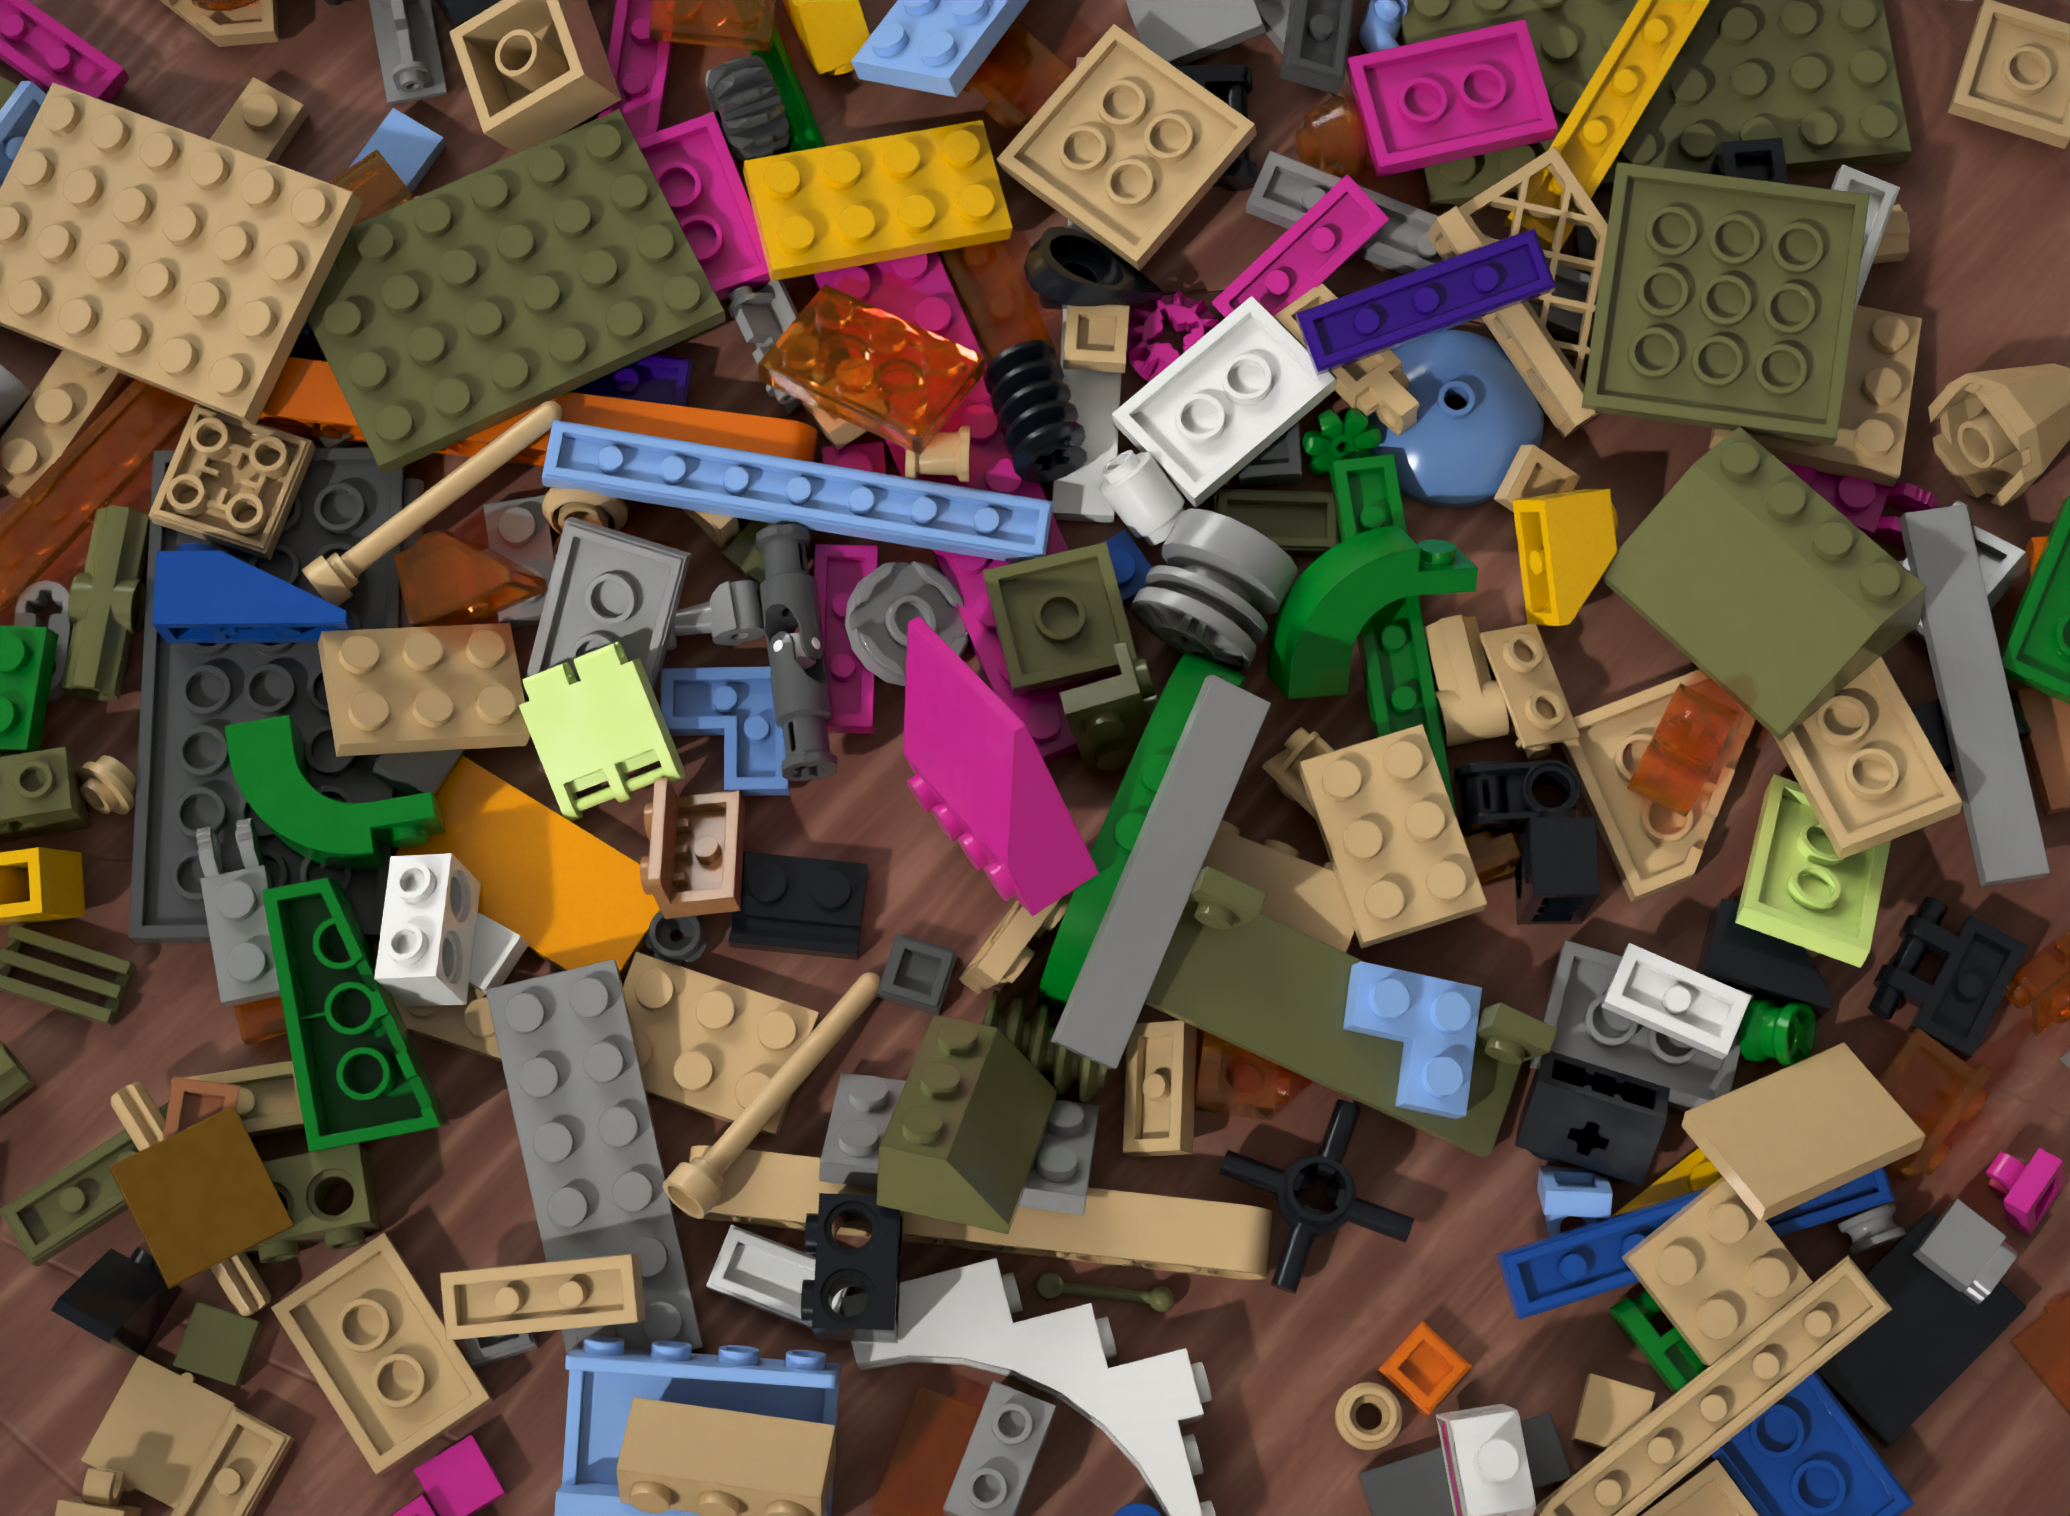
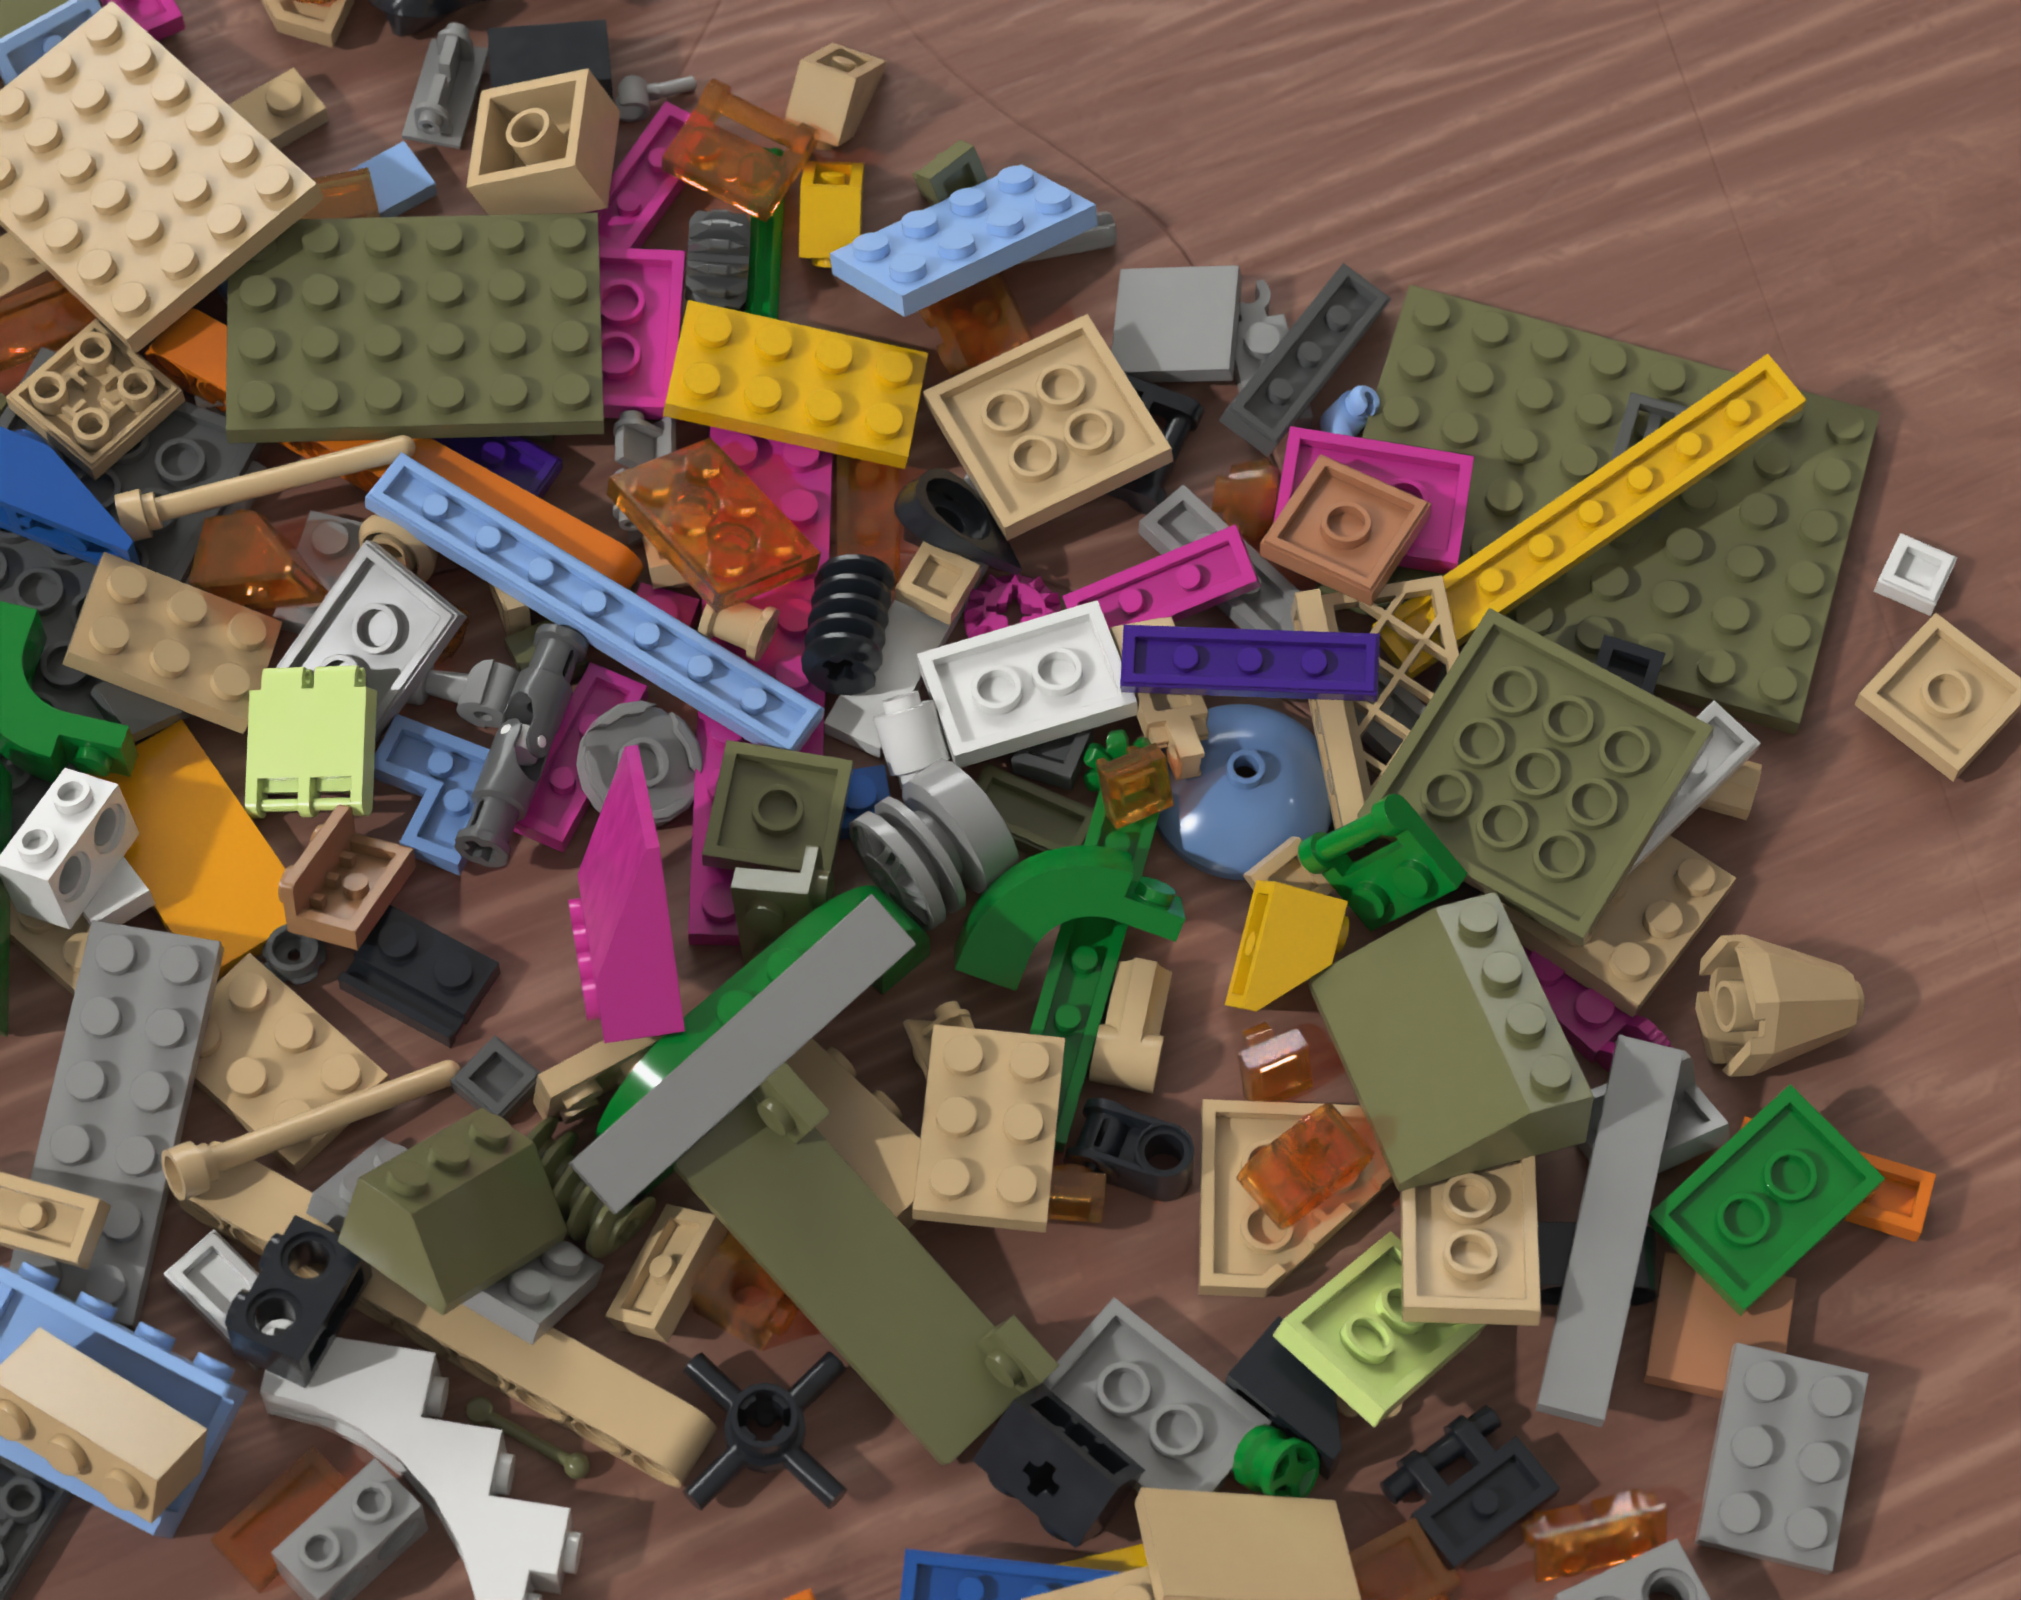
camera: 20 degrees right, 10 degrees down
light blue plate [1343,961,1482,1119] -> none
tan hinge [1479,623,1580,760] -> none
black brick [1513,808,1600,925] -> none
light blue tile [1537,1165,1613,1236] -> none
white plate [1601,943,1751,1060] -> none
none -> clear orange tile [1096,743,1174,829]
none -> clear orange tile [1238,1022,1313,1102]
none -> nougat tile [1260,454,1431,606]
none -> green plate [1298,793,1468,932]

